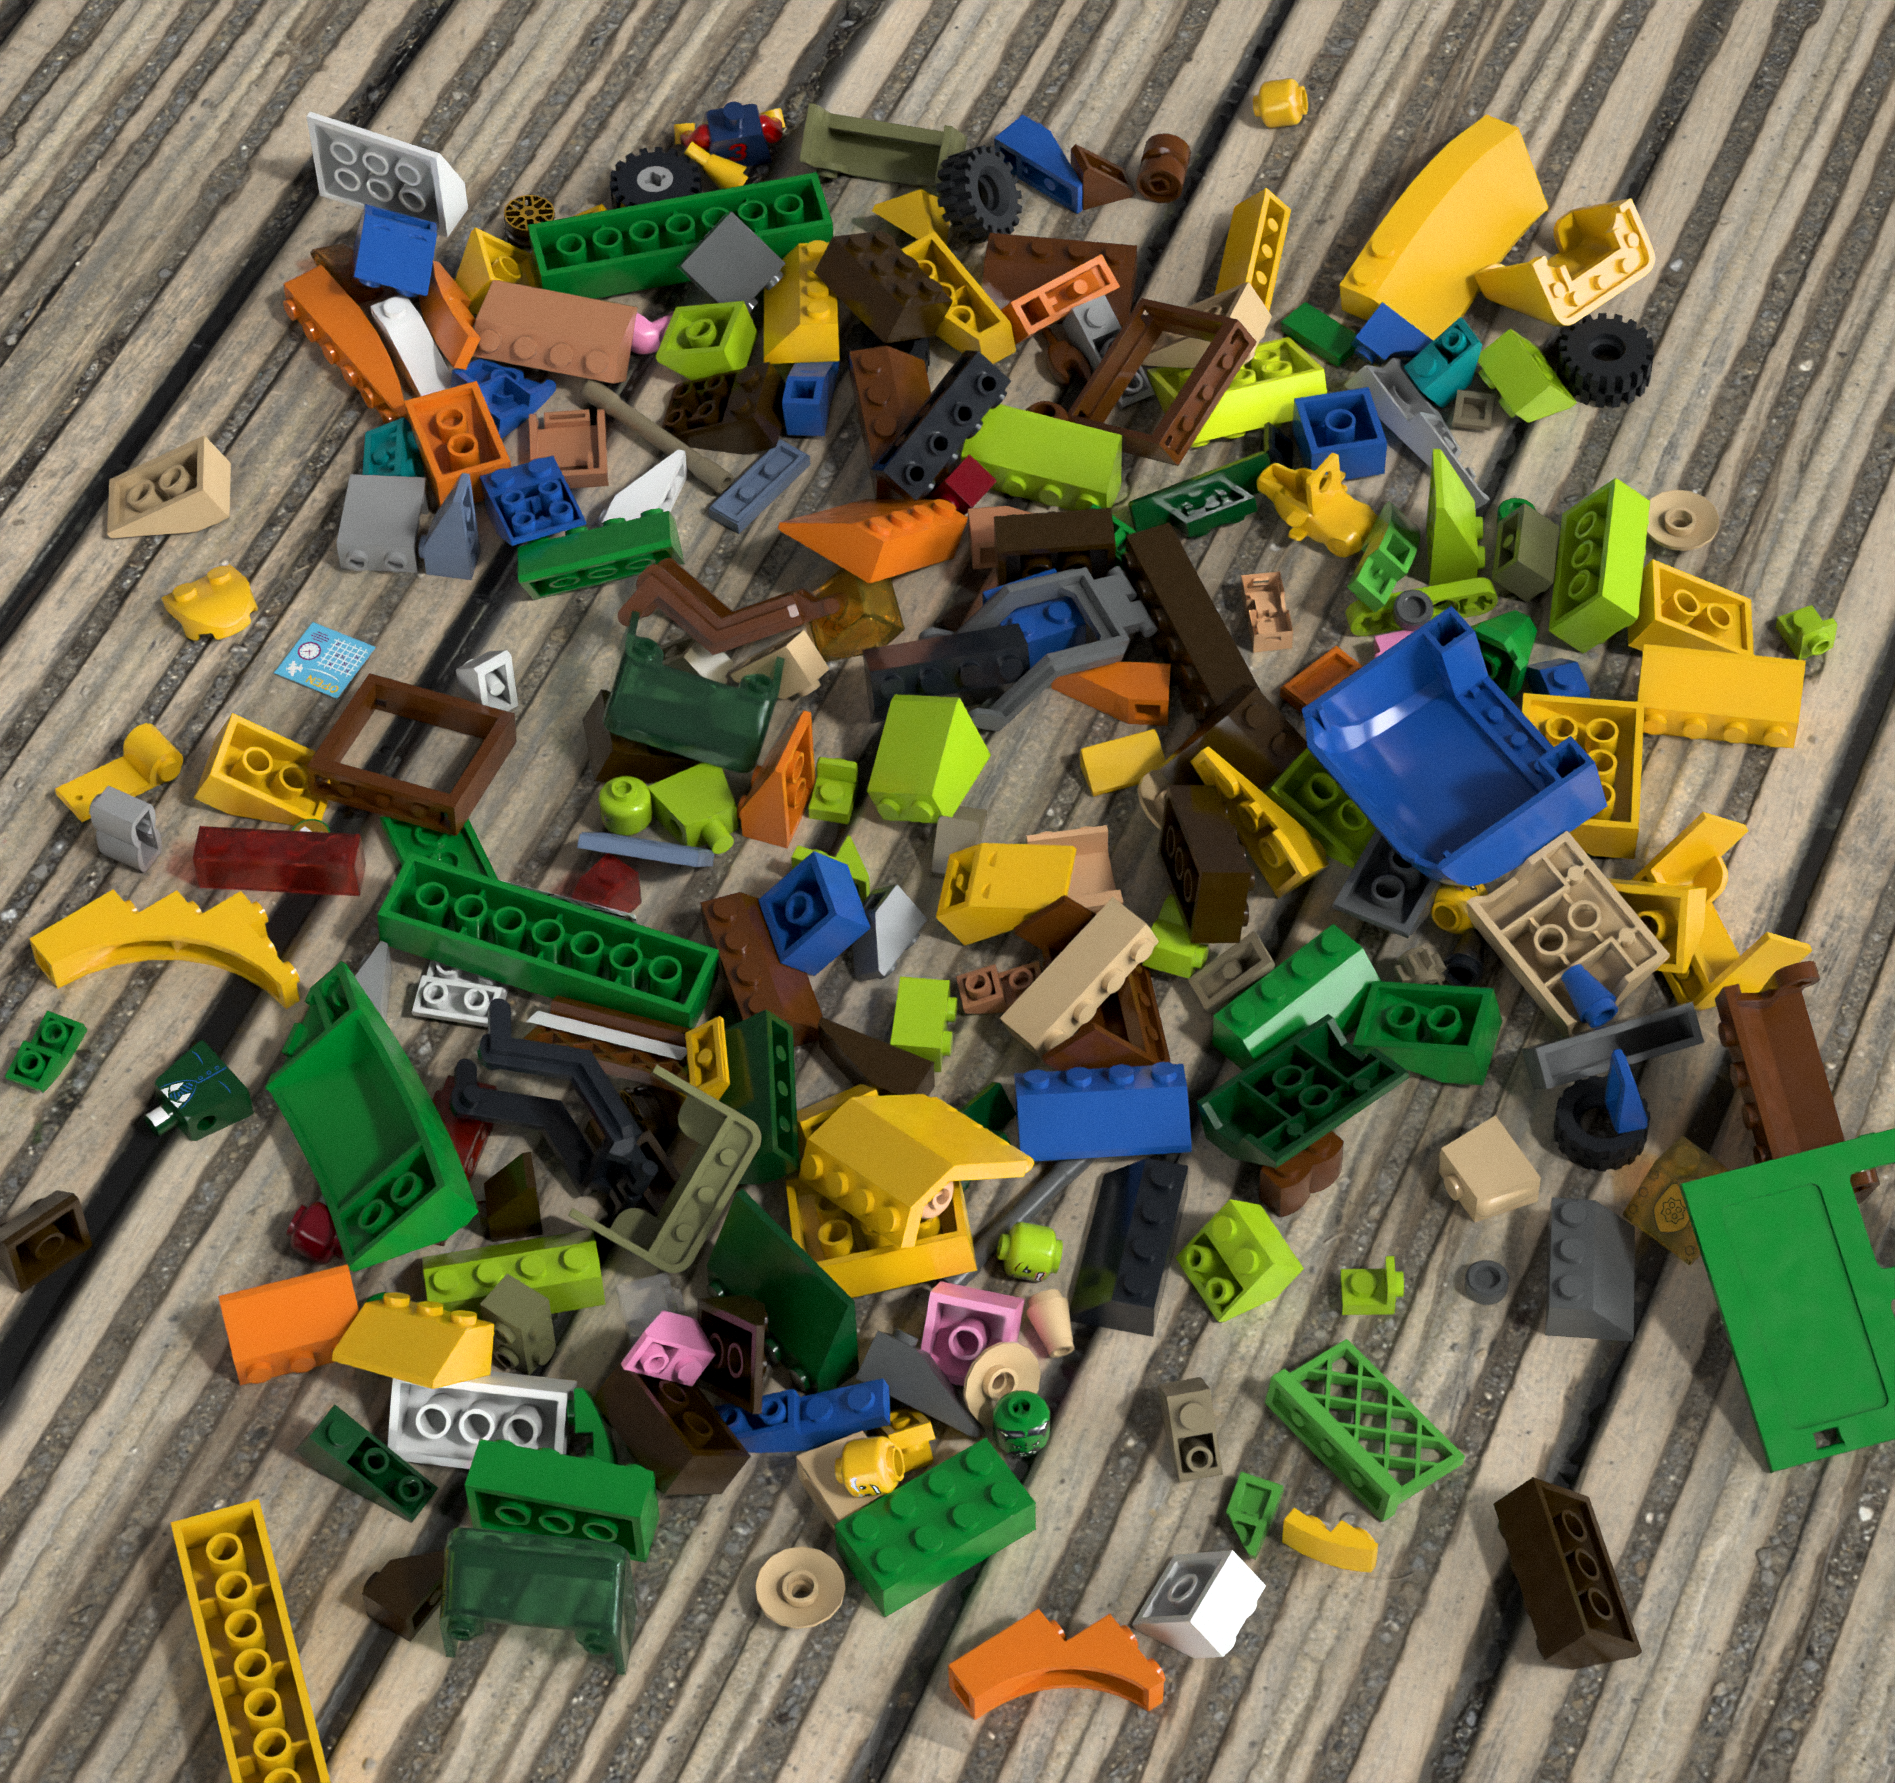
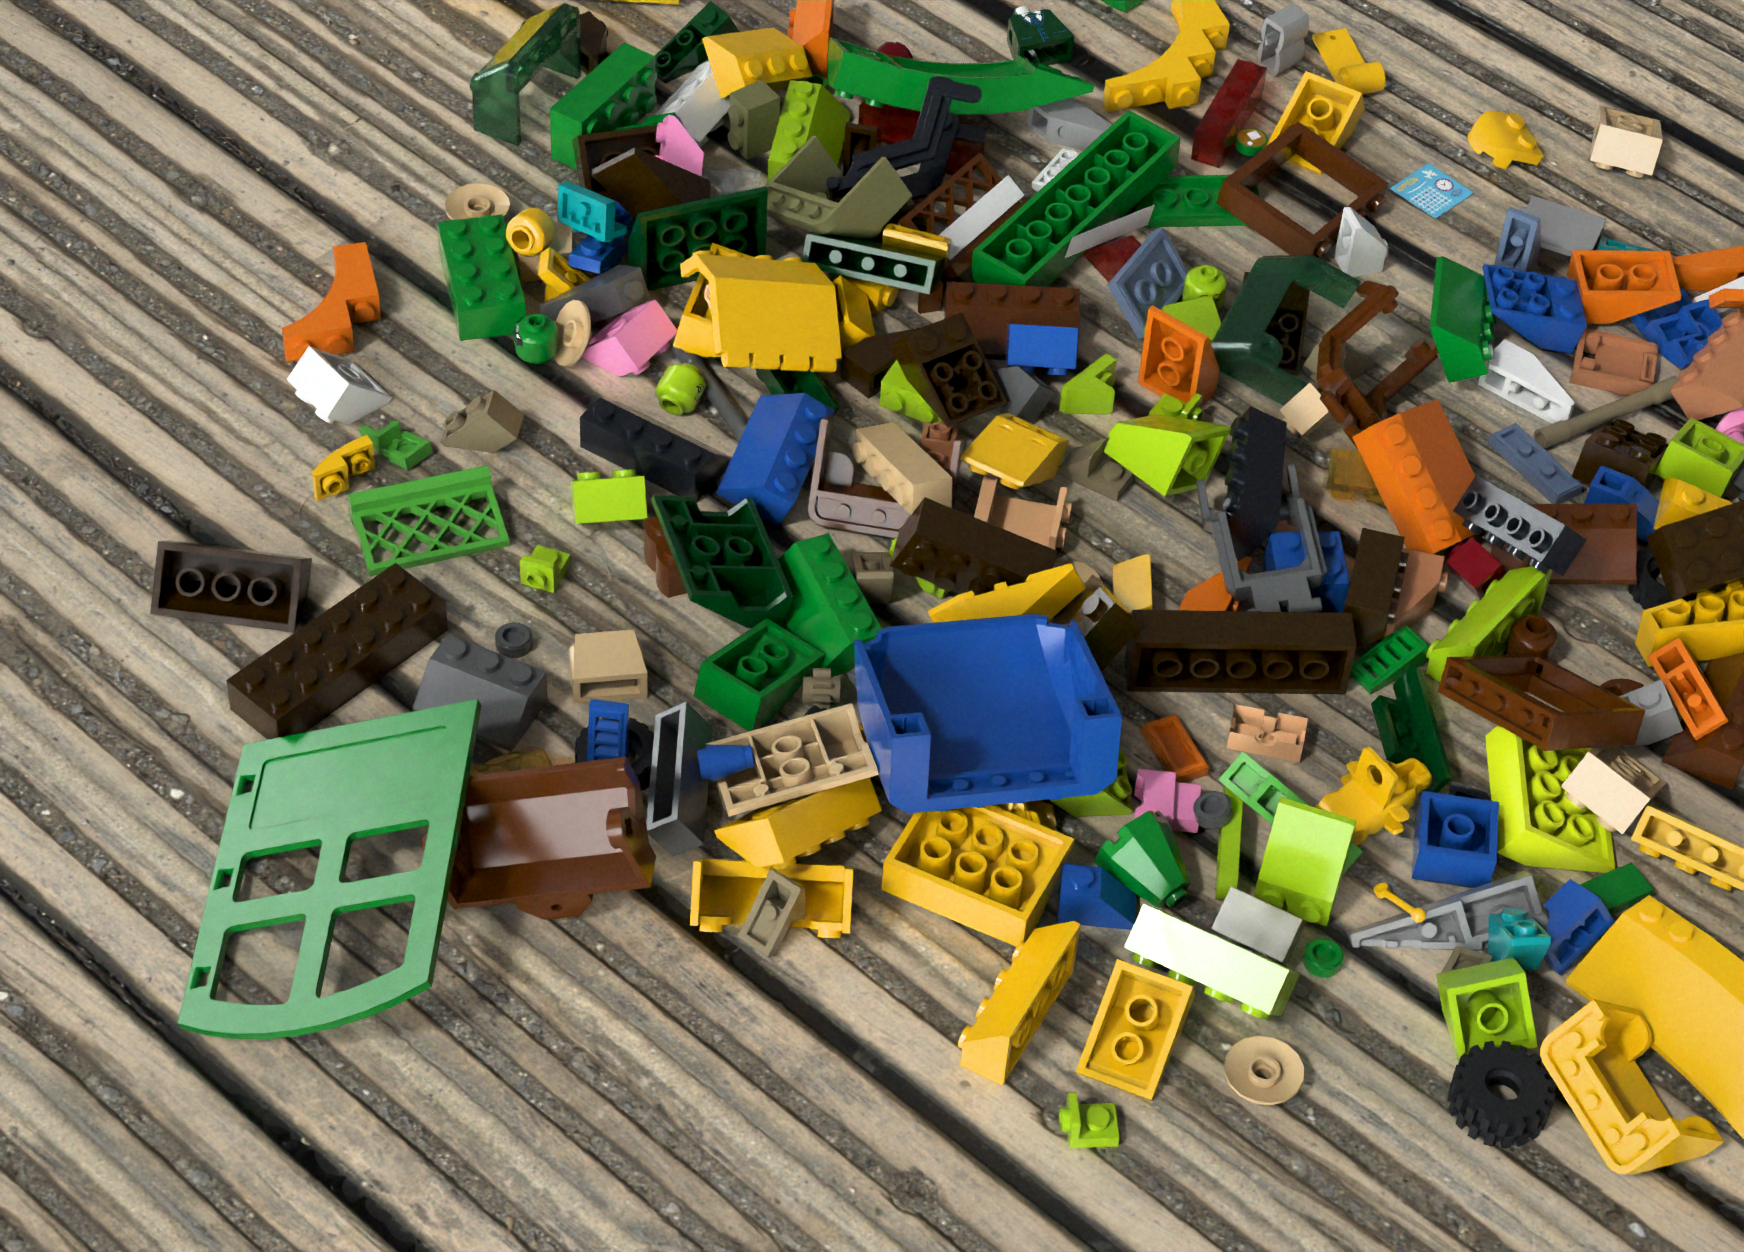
camera: 105 degrees right, 5 degrees down
tan cone [1026,1289,1074,1358] -> none
none -> dark brown brick [226,563,448,740]
none -> teal bracket [557,181,627,242]
none -> dark tan slope [737,868,807,957]
none -> dark brown slope [892,312,1008,427]
none -> yellow hinge [1374,883,1426,923]

